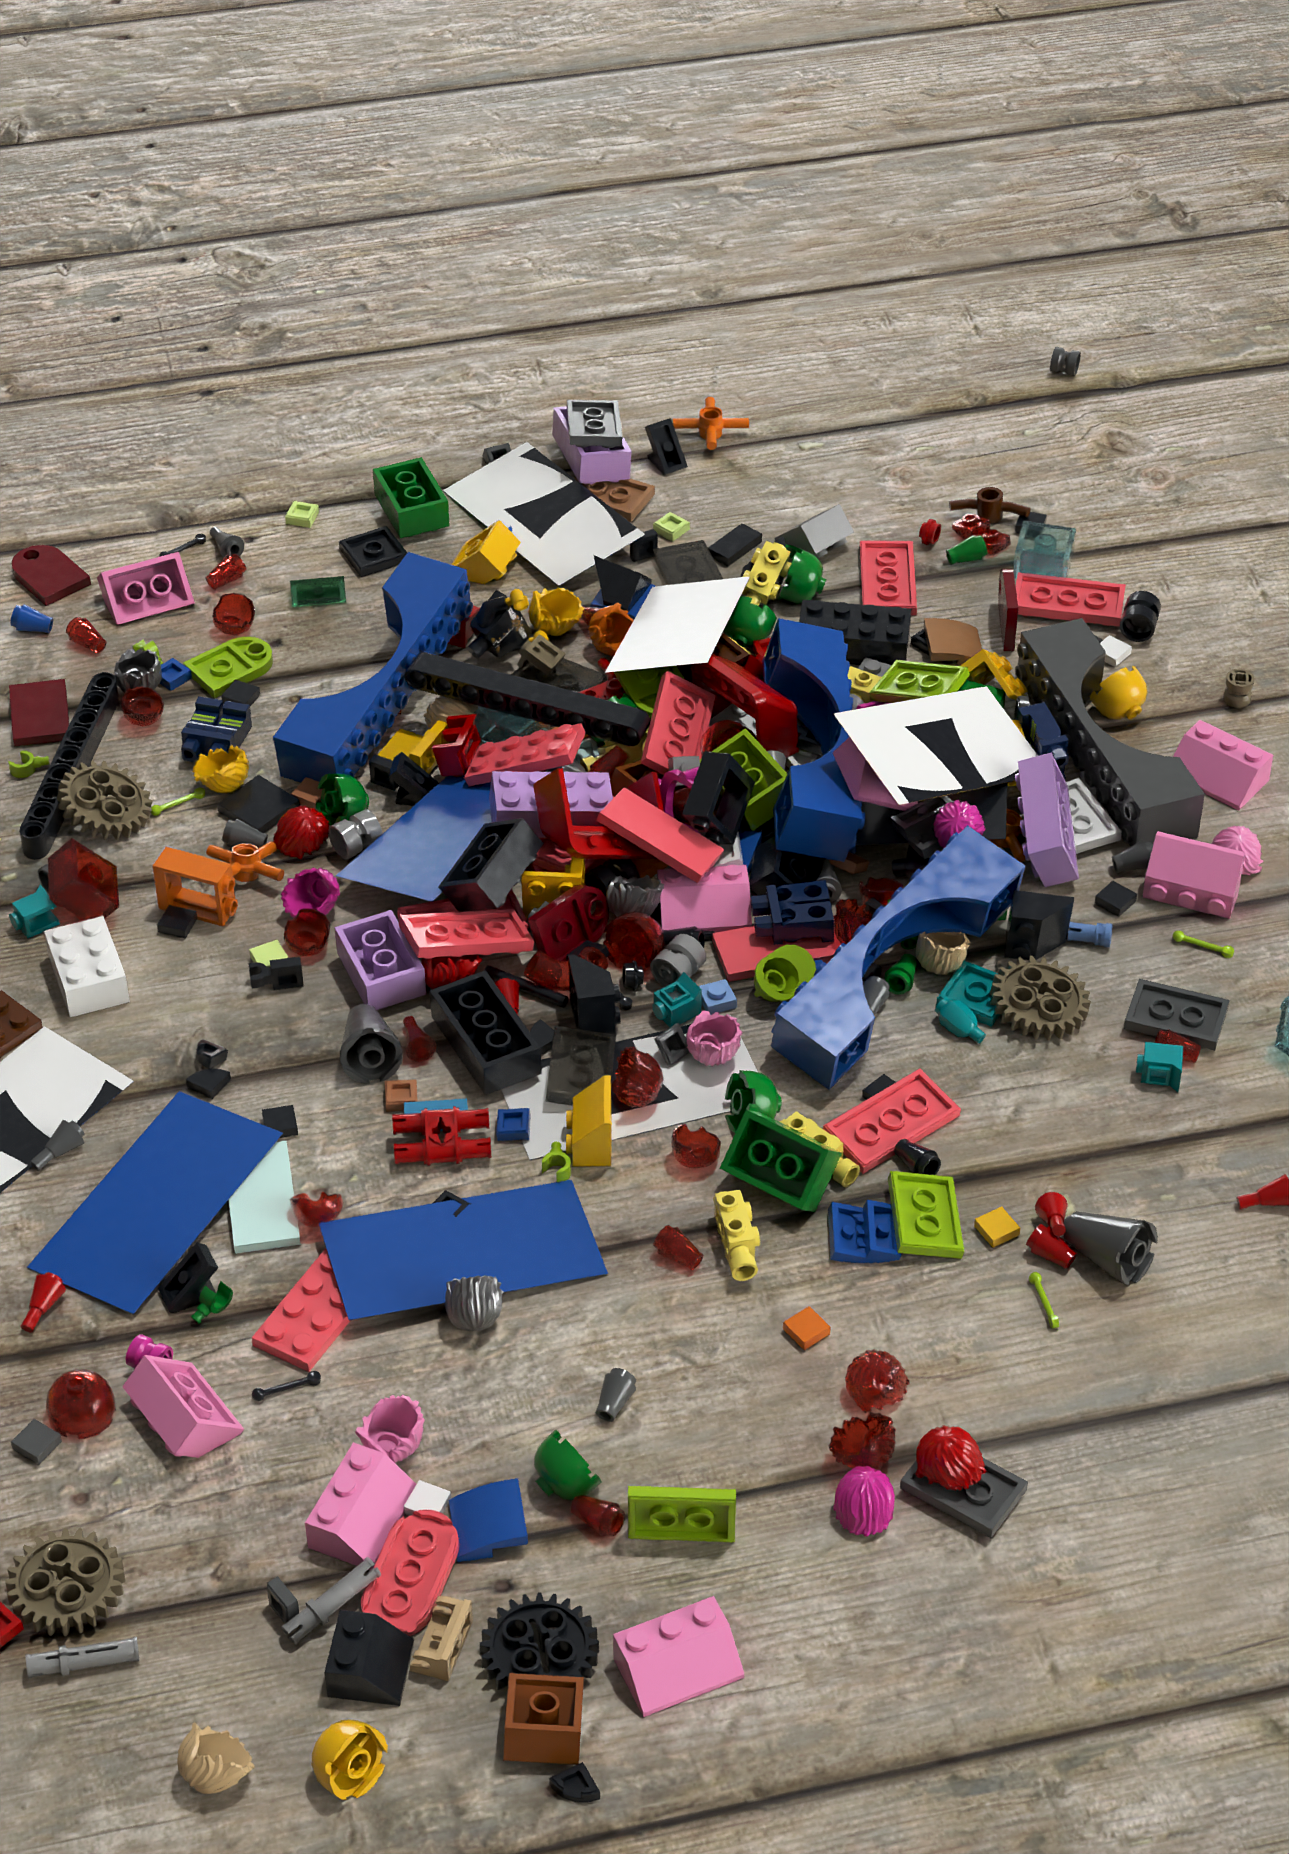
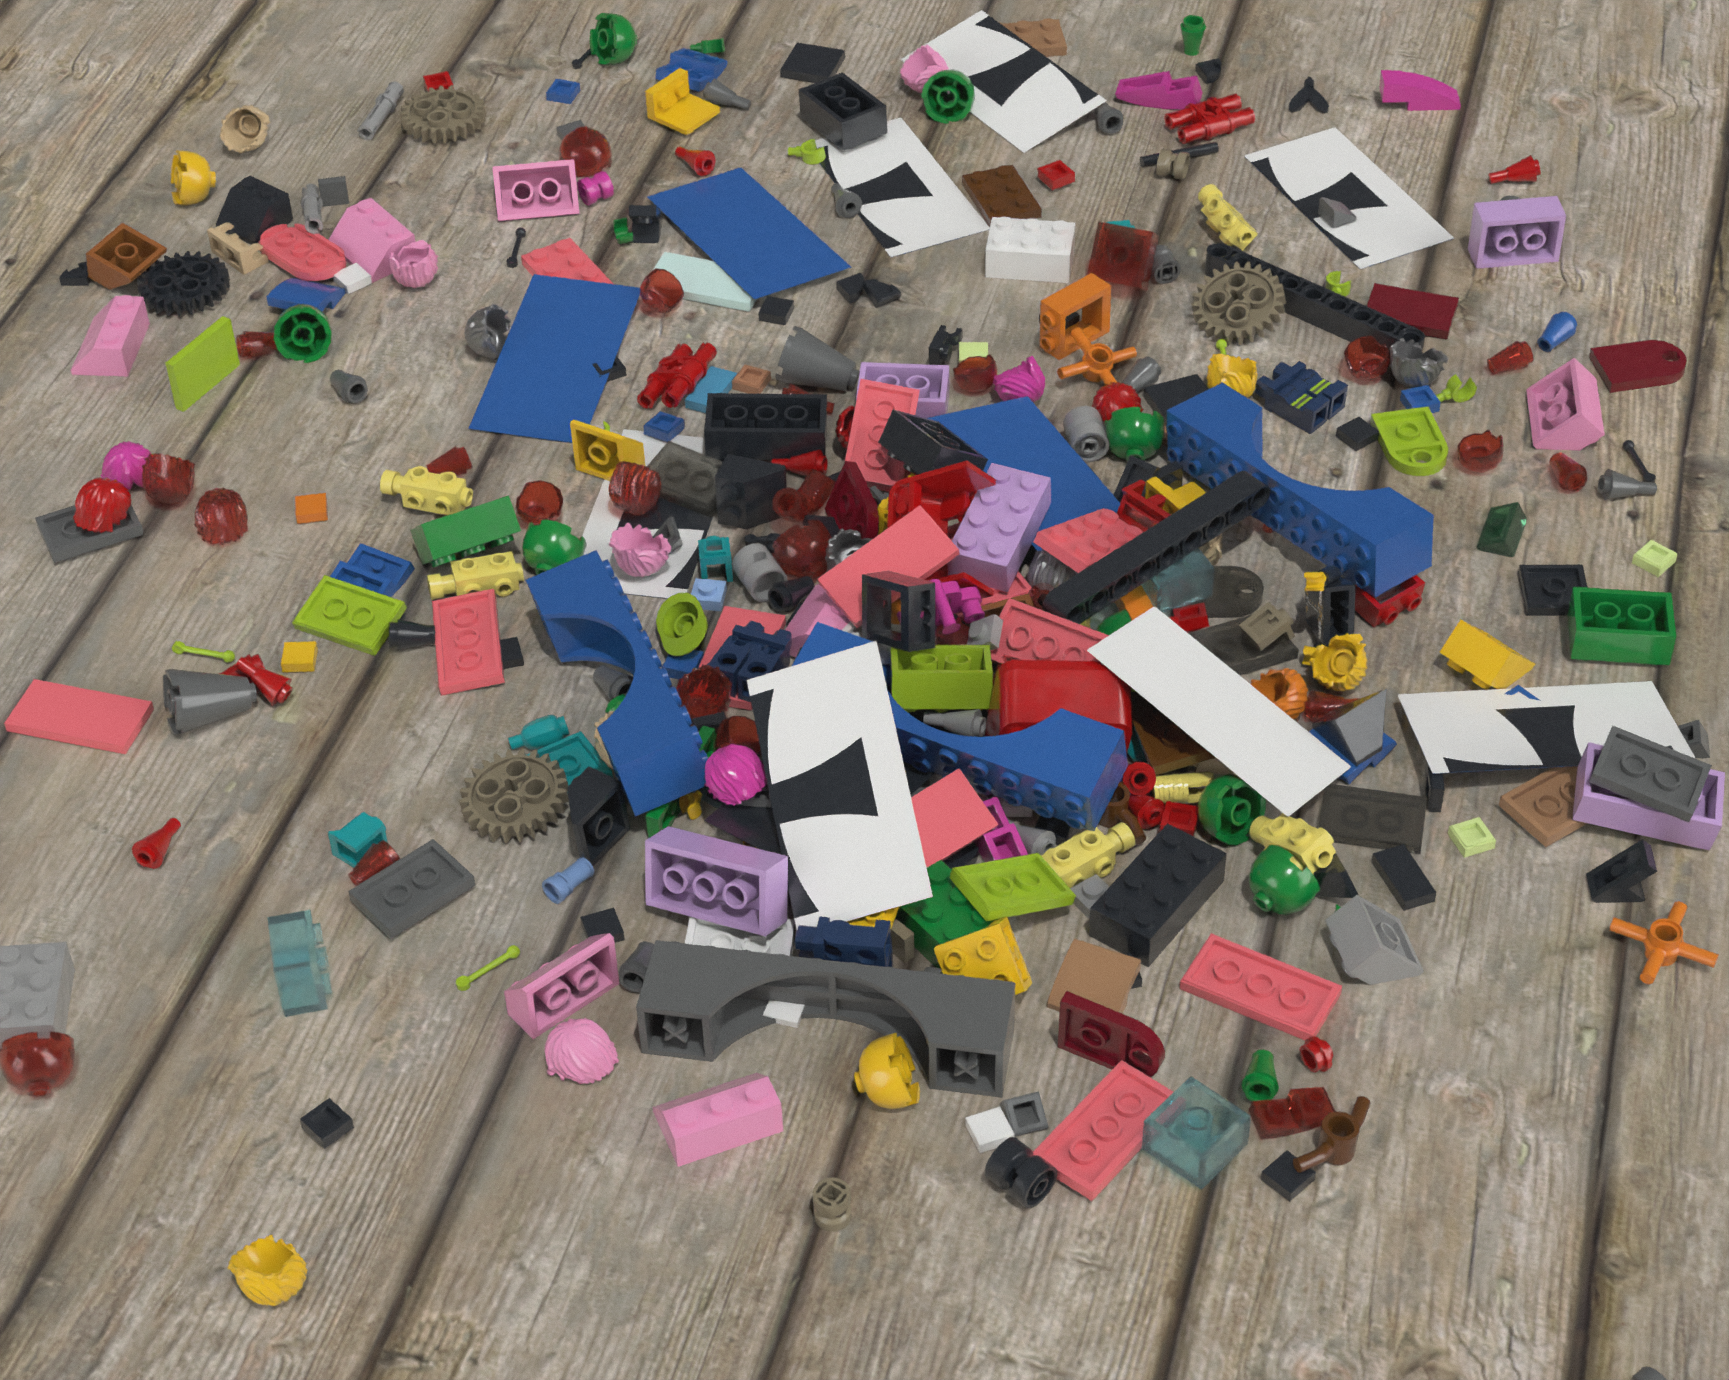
camera: 120 degrees right, 0 degrees up
none -> coral tile [4,679,154,754]

